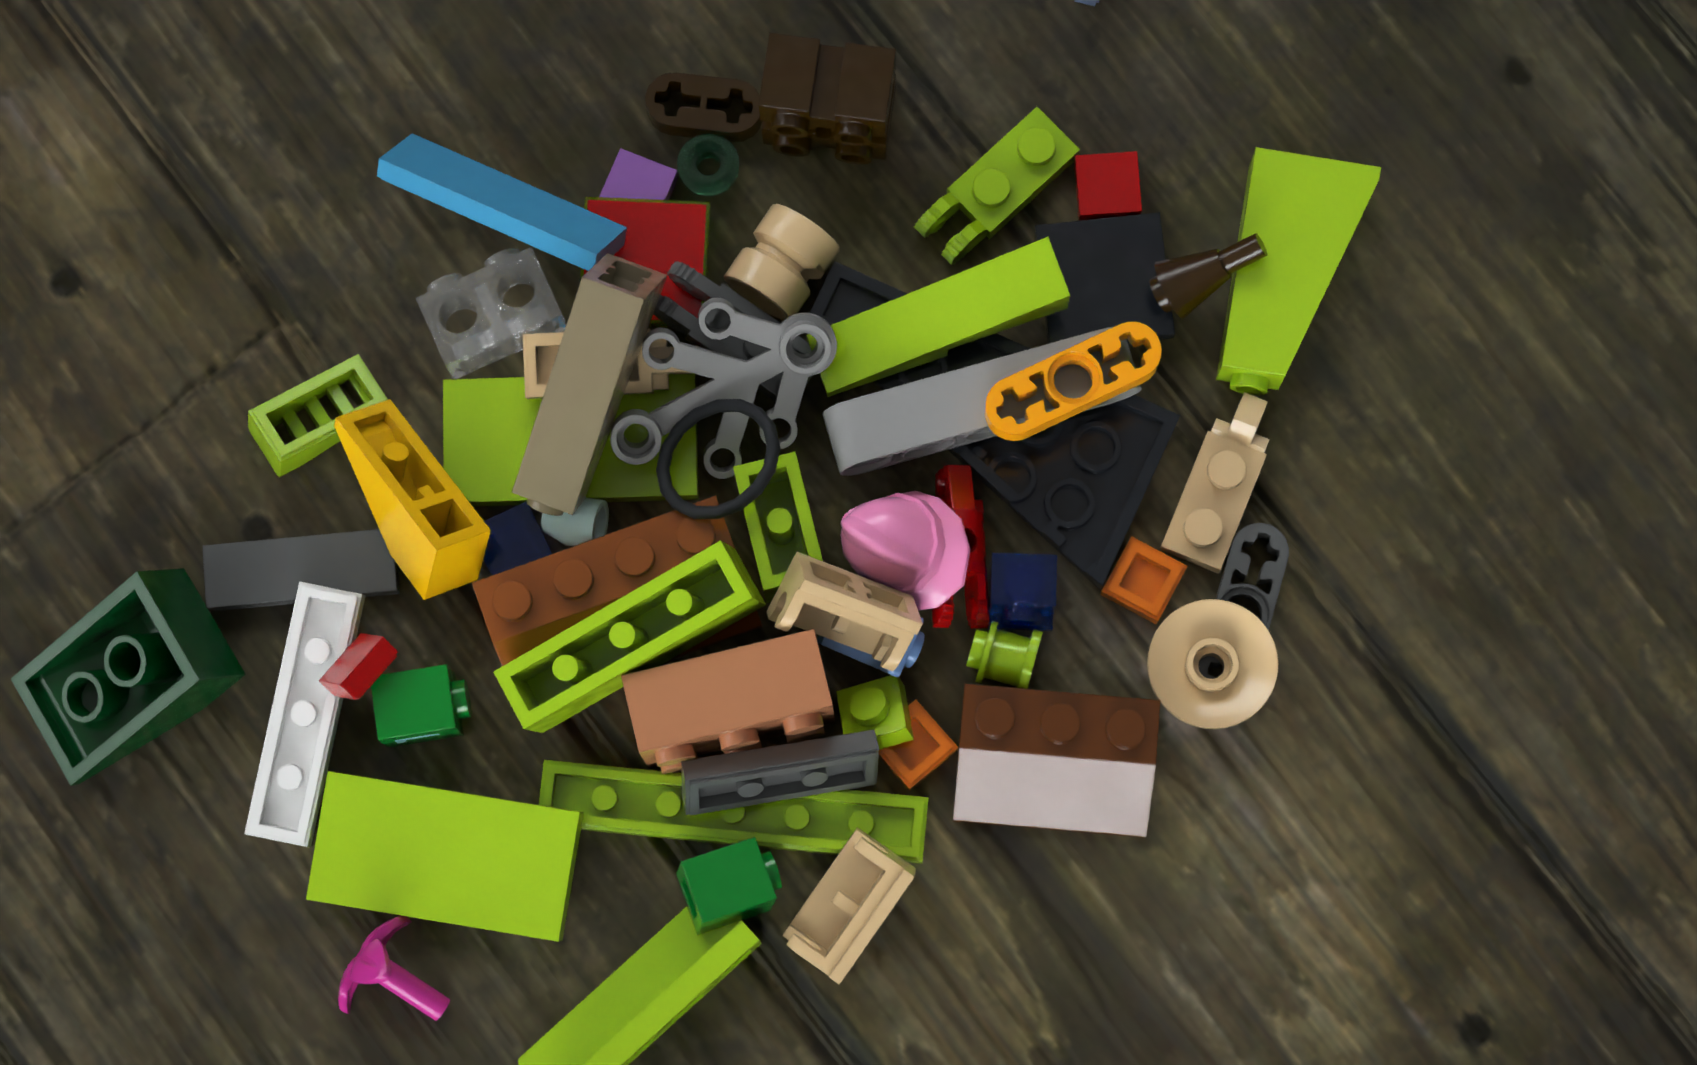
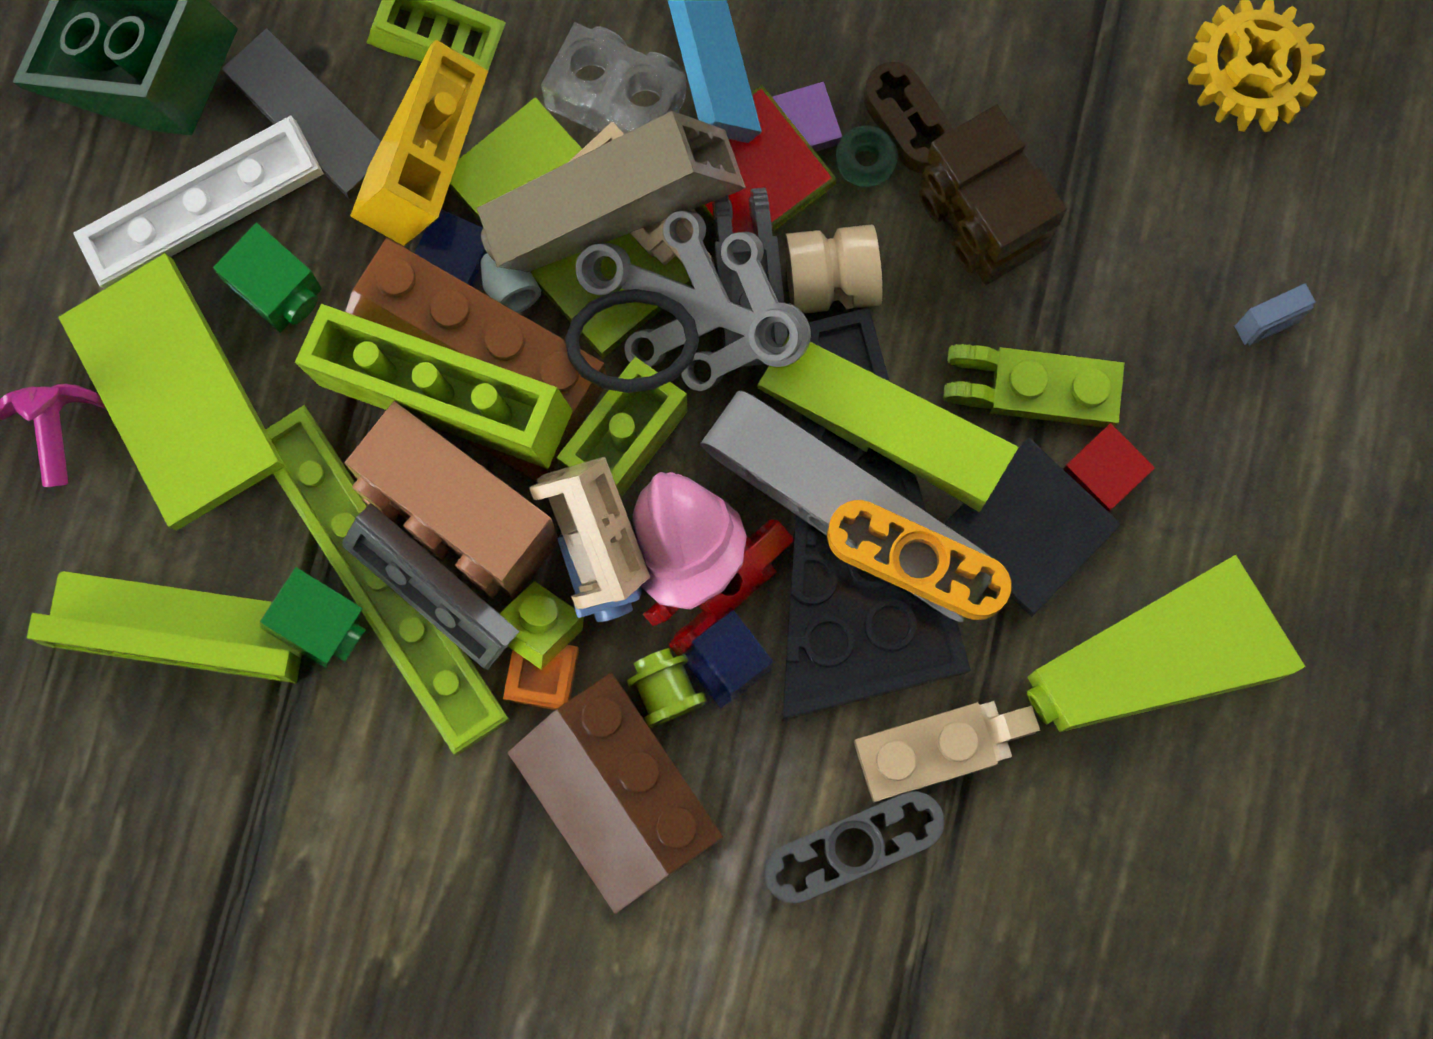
camera: 45 degrees right, 0 degrees up
red tile [319,633,398,700] -> none
tan hinge [783,827,916,985] -> none
orange tile [1100,536,1188,625] -> none
tan dish [1147,599,1278,729] -> none
dark brown cone [1149,233,1267,319] -> none

